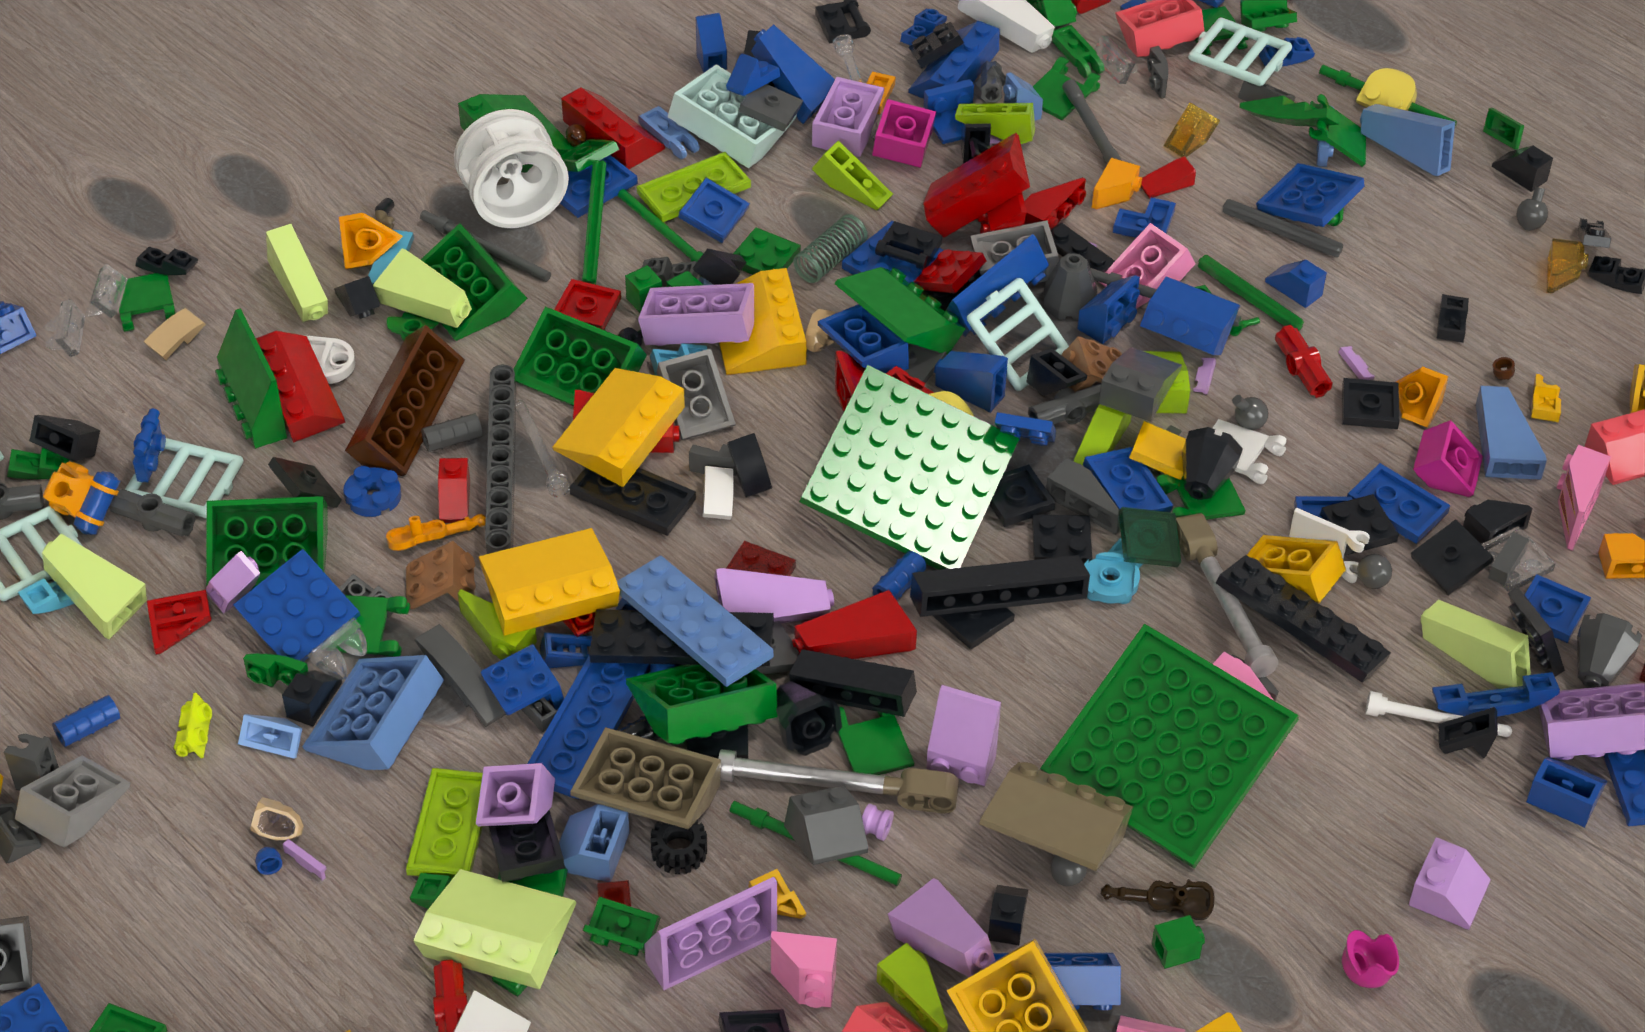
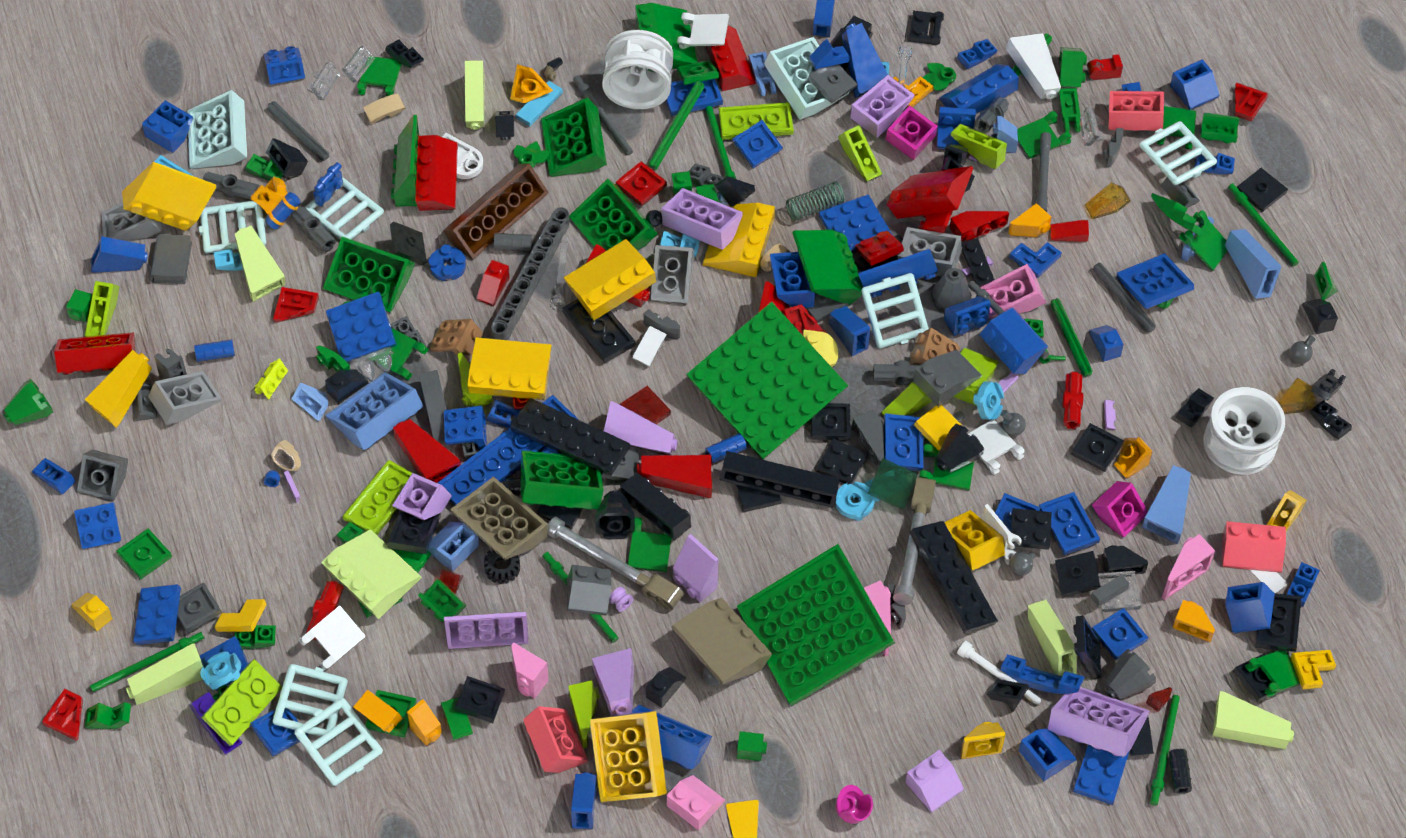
camera: 25 degrees right, 10 degrees up
lavender slope [206,551,260,614] -> none
yellowish green slope [373,249,472,328] -> none
light orange piece [386,514,486,551] -> none
reddish brown hinge [565,124,586,147] -> none
medium blue plate [617,555,774,687] -> none
black slope [727,433,772,498] -> none
green plate [733,227,801,275] -> none
yellow slope [748,869,806,919] -> none
black plate [875,221,942,270] -> none
black plate [909,22,964,69] -> none
blue plate [995,412,1056,446] -> none
black slope [1026,348,1087,396] -> none
dark brown piece [1100,879,1215,921] -> none
light yellow slope [1356,68,1417,111] -> none
reddish brown hinge [1492,357,1515,381] -> none
yellow slope [1531,374,1561,422] -> none
none -> dark grey axle [268,101,329,161]
none -> red slope [393,419,461,483]
none -> white flag [677,13,729,49]
none -> green plate [922,63,956,91]
none -> yellow slope [960,722,1005,759]
none -> medium azure plate [973,381,1004,420]
none -> white wheel [1203,387,1285,475]
none -> black plate [1237,167,1288,212]

